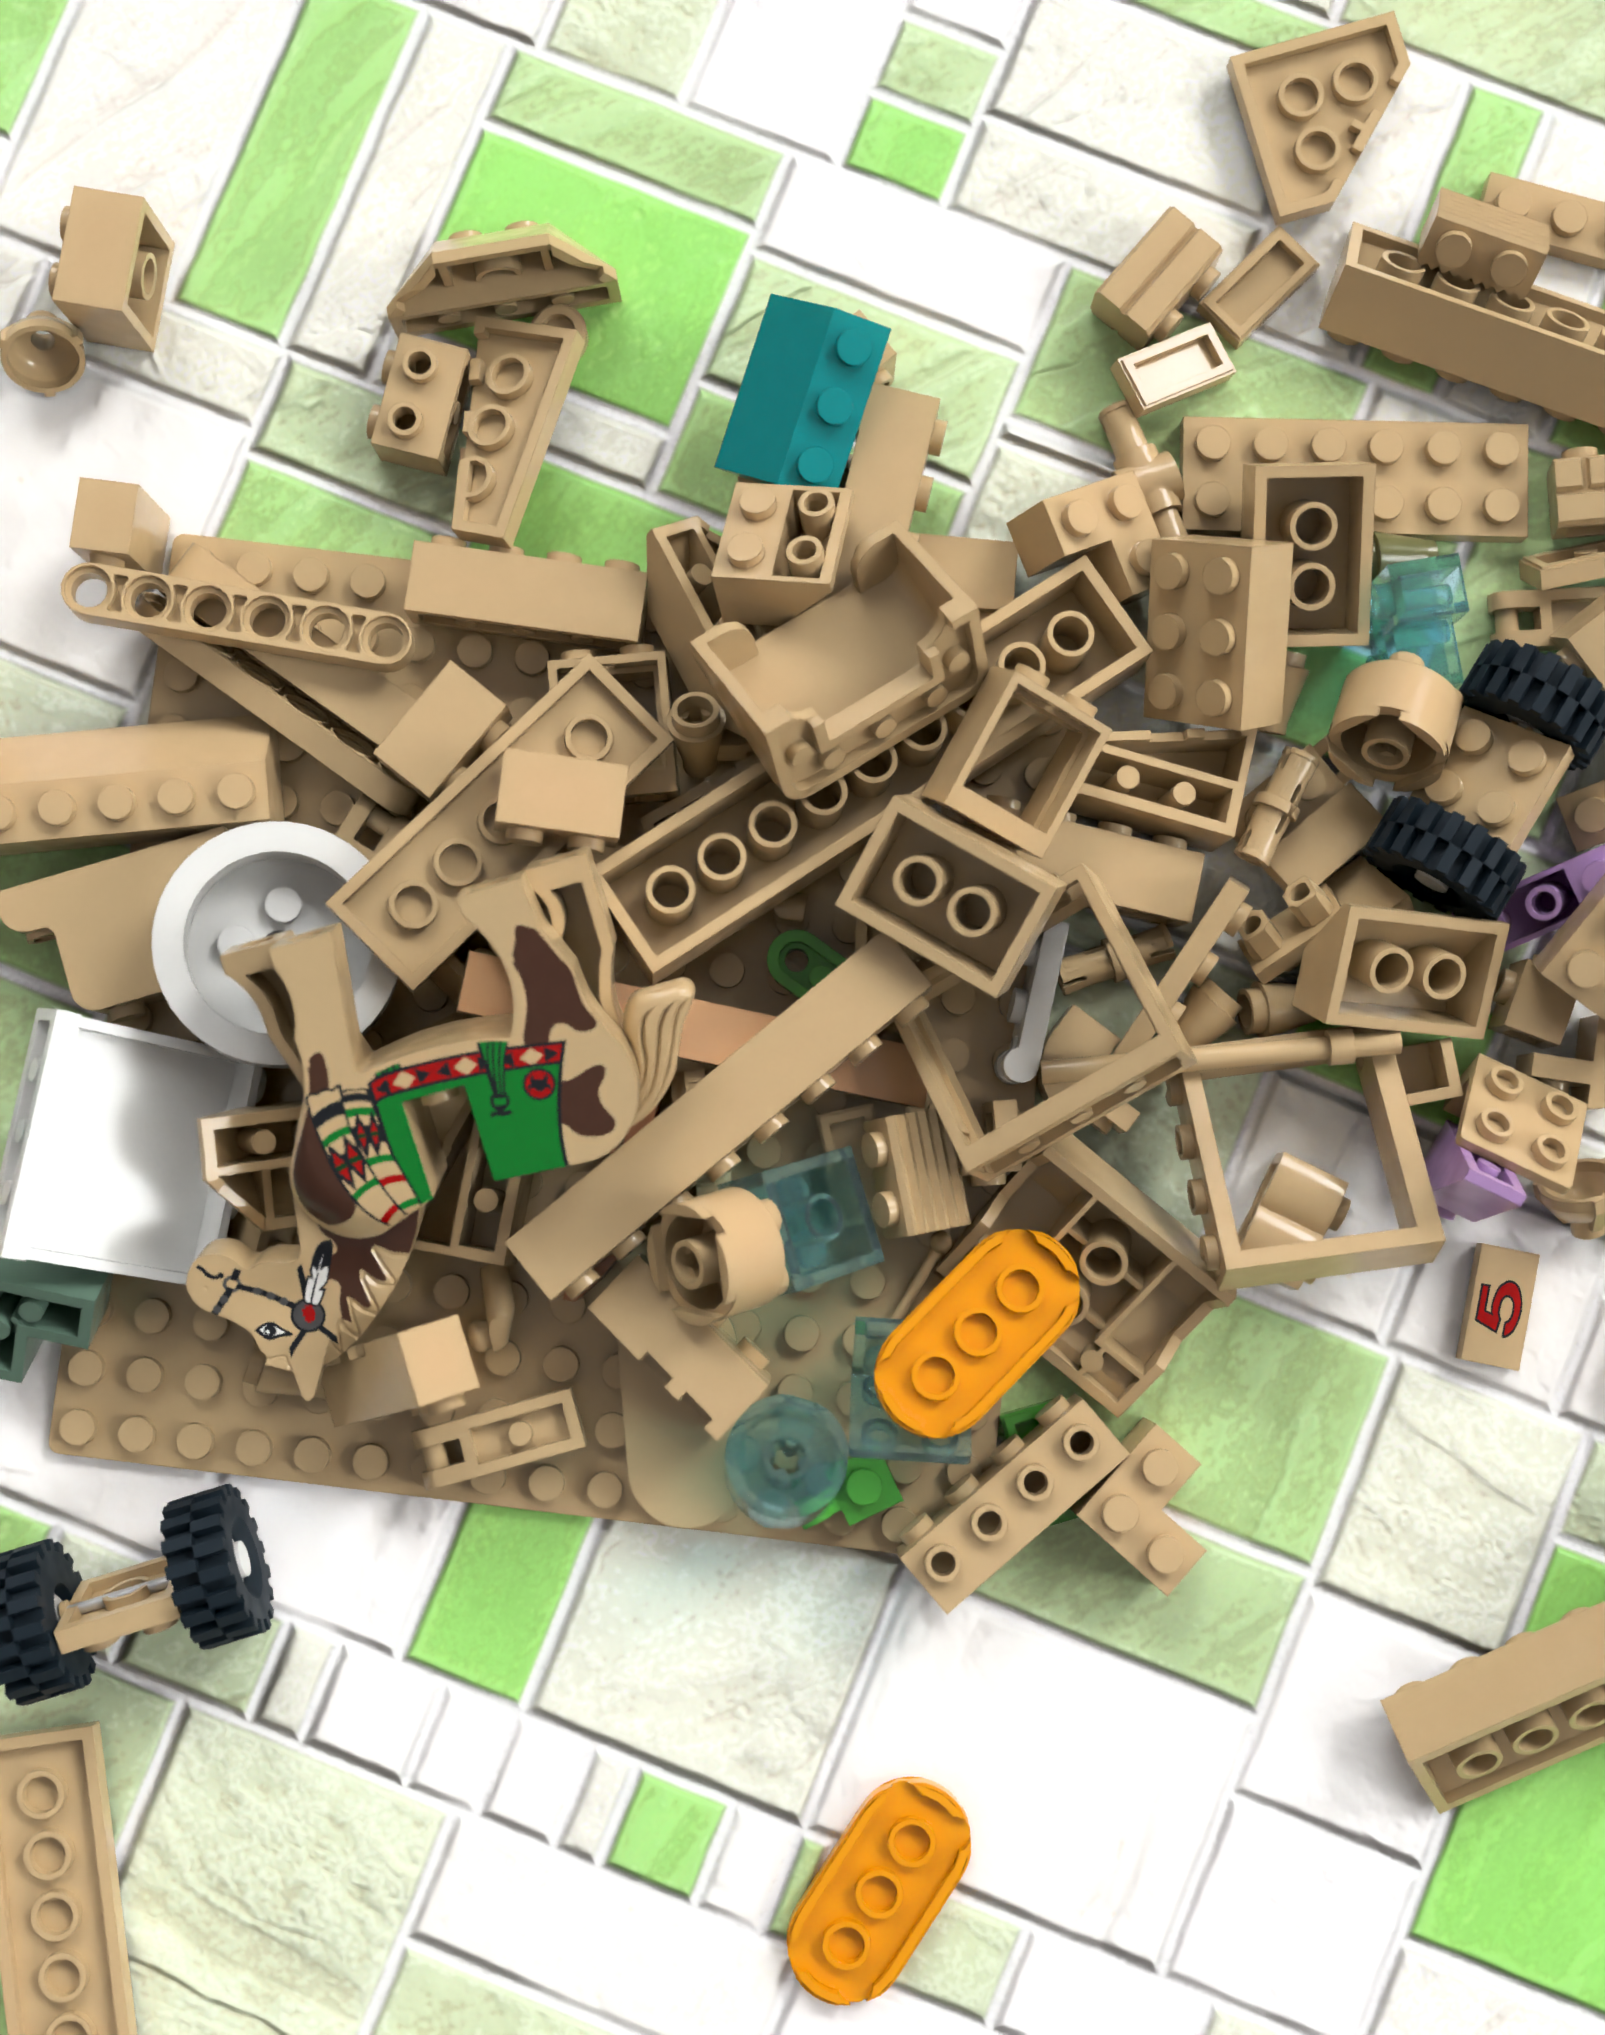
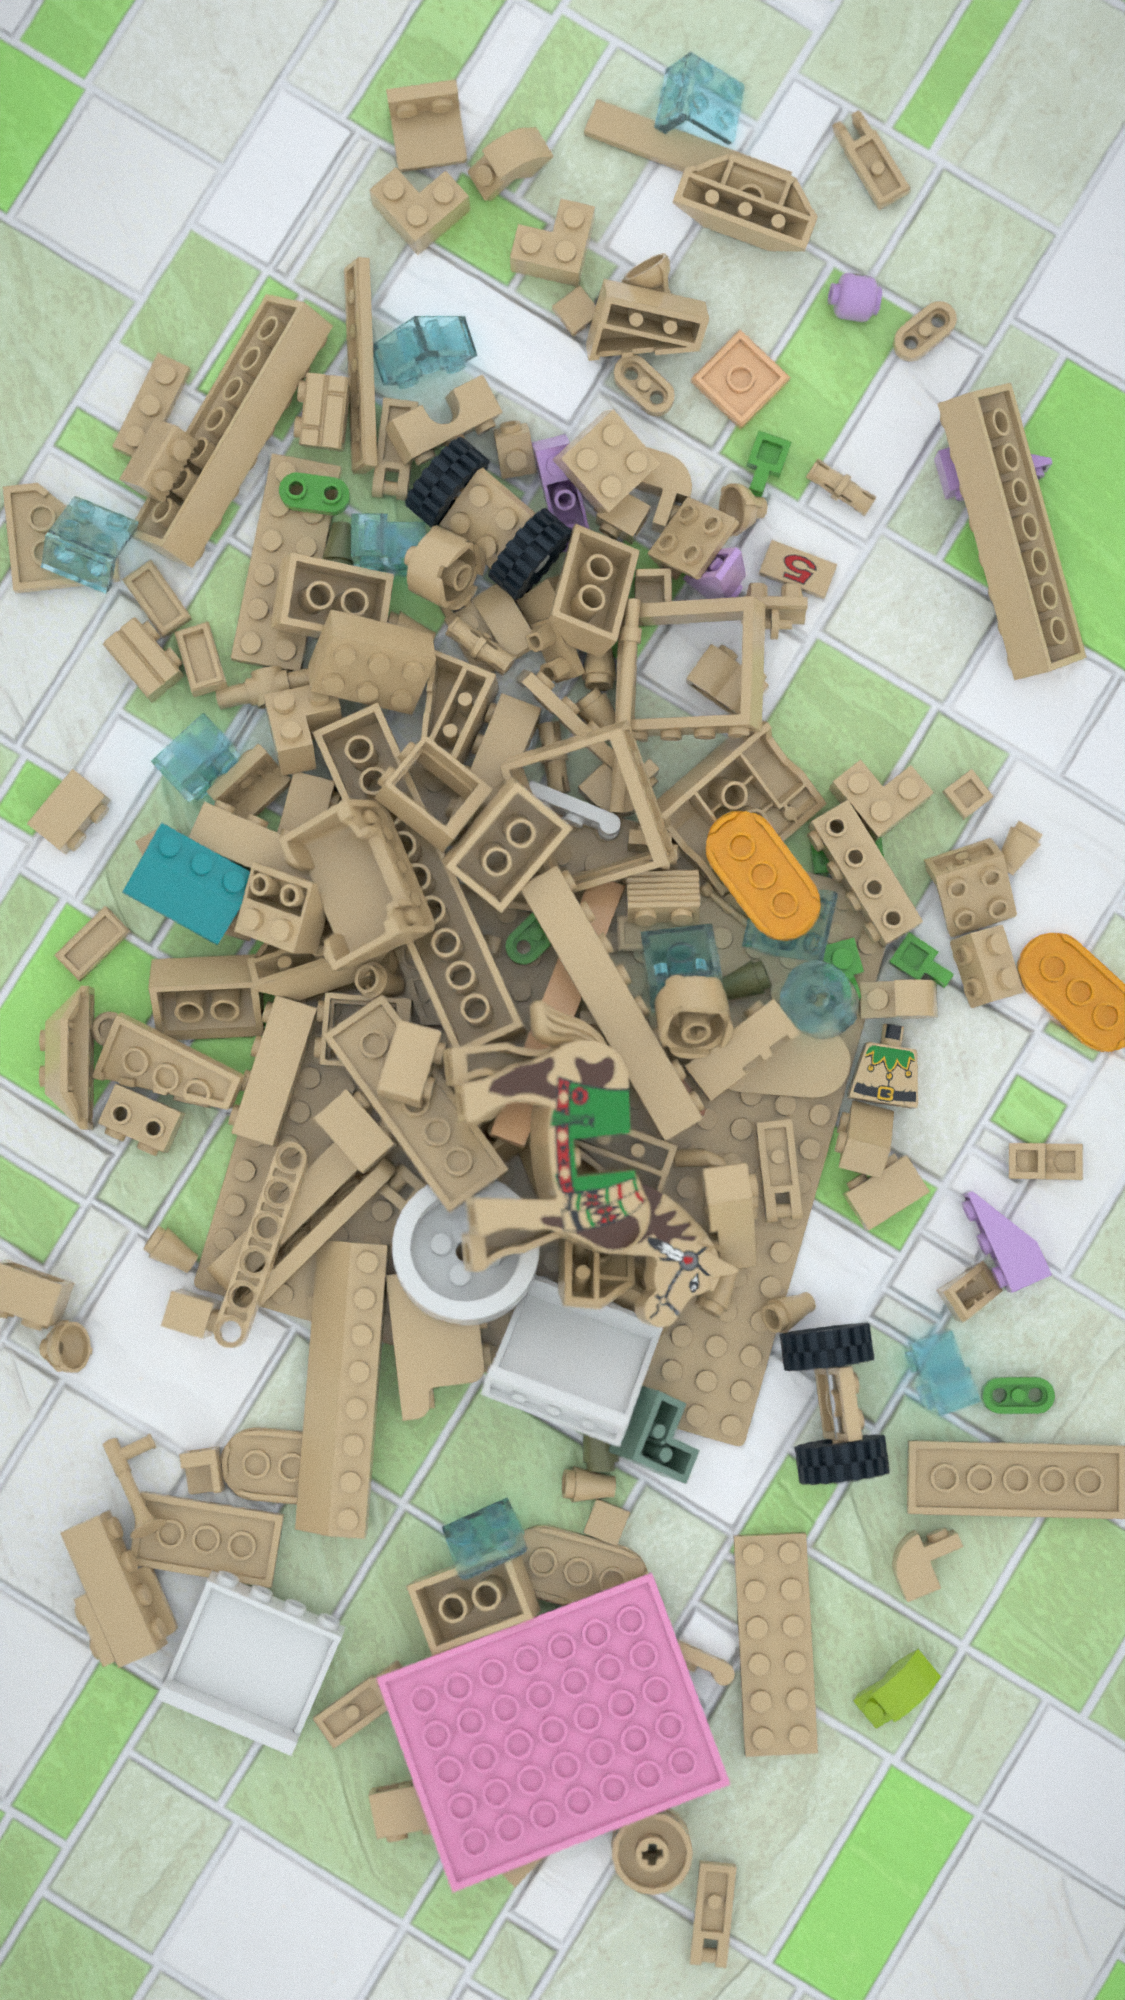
camera: 80 degrees left, 0 degrees up
none -> tan brick [27,768,111,854]
none -> clear light blue bracket [41,496,138,594]
none -> tan tile [54,906,131,981]
none -> tan cone [143,1225,199,1273]
none -> tan slope [149,954,265,1040]
none -> clear light blue brick [150,712,241,802]
none -> tan bracket [206,743,291,819]
none -> bright green plate [279,472,350,516]
none -> olive cone [720,960,772,1000]
none -> tan hips [741,583,808,640]
none -> tan cone [762,1292,816,1333]
none -> tan brick [835,1100,894,1179]
none -> tan brick [843,1153,930,1231]
none -> torso [846,1024,918,1109]
none -> tan brick [860,979,938,1019]
none -> bright green plate [889,932,954,988]
none -> clear light blue brick [905,1329,981,1416]
none -> tan bracket [924,838,1017,937]
none -> tan slope [936,1260,1003,1323]
none -> tan plate [942,769,994,820]
none -> tan bracket [950,924,1024,1008]
none -> lavender slope [961,1191,1052,1293]
none -> bright green plate [981,1377,1055,1414]
none -> tan cone [1001,820,1043,876]
none -> tan slope [1009,1143,1083,1180]

